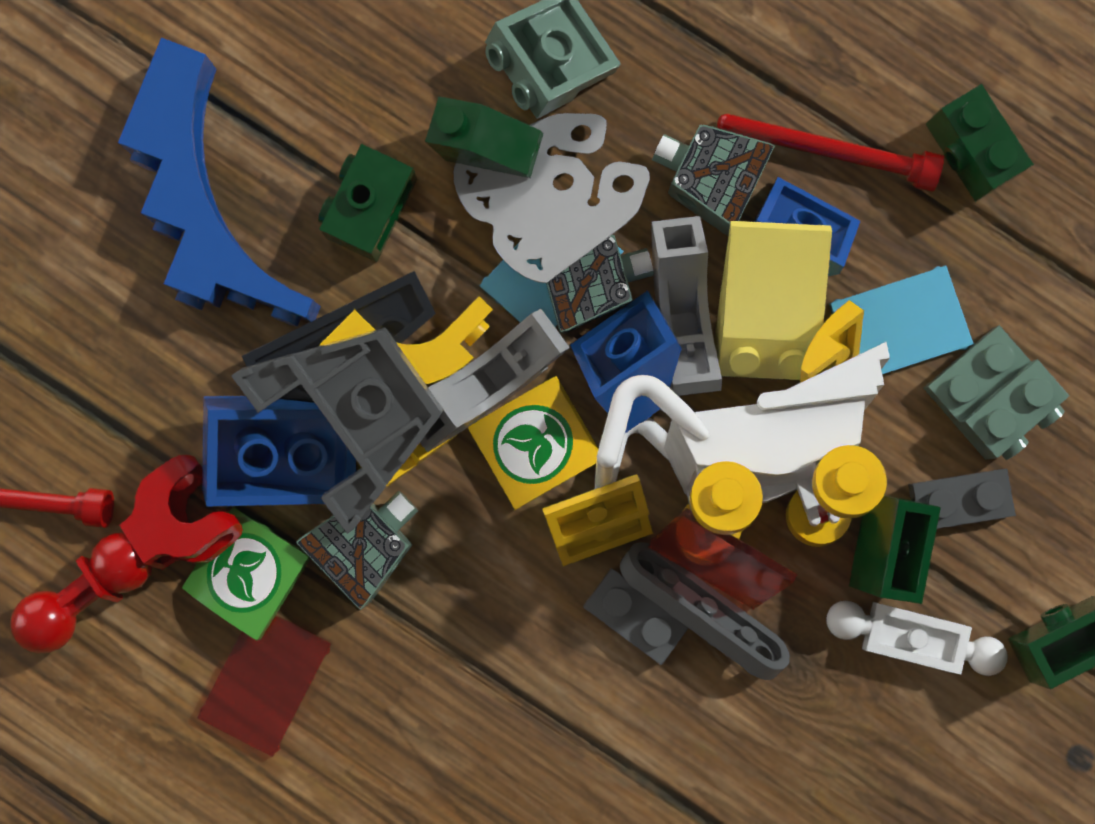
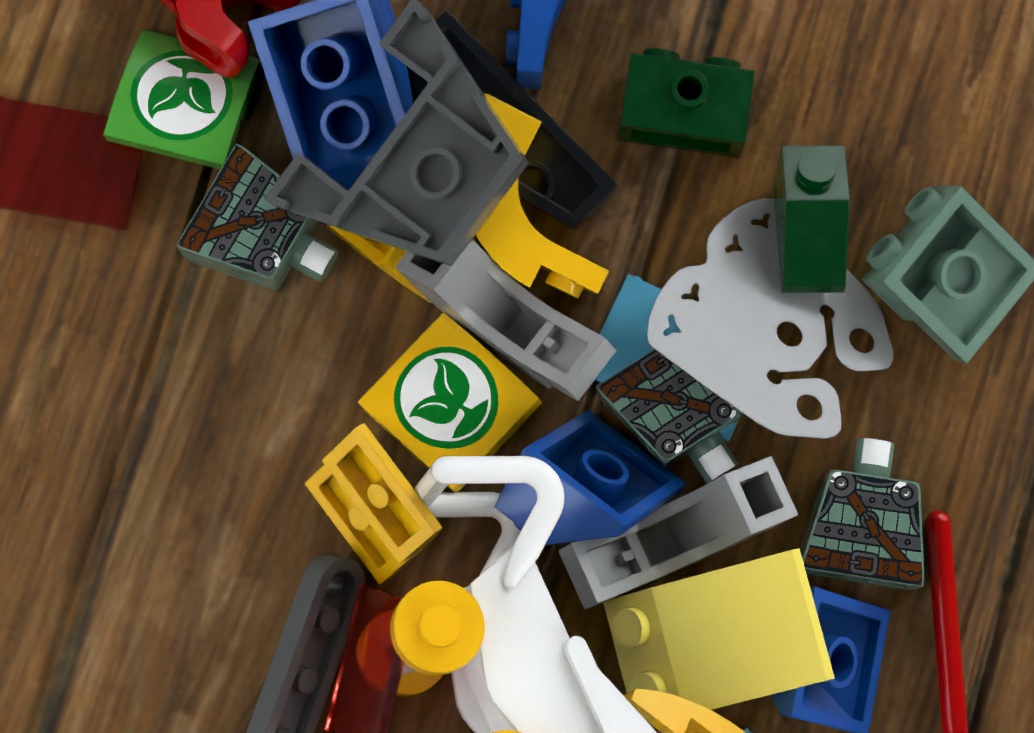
camera: 70 degrees right, 5 degrees down
dark grey plate [583,568,688,665] -> none

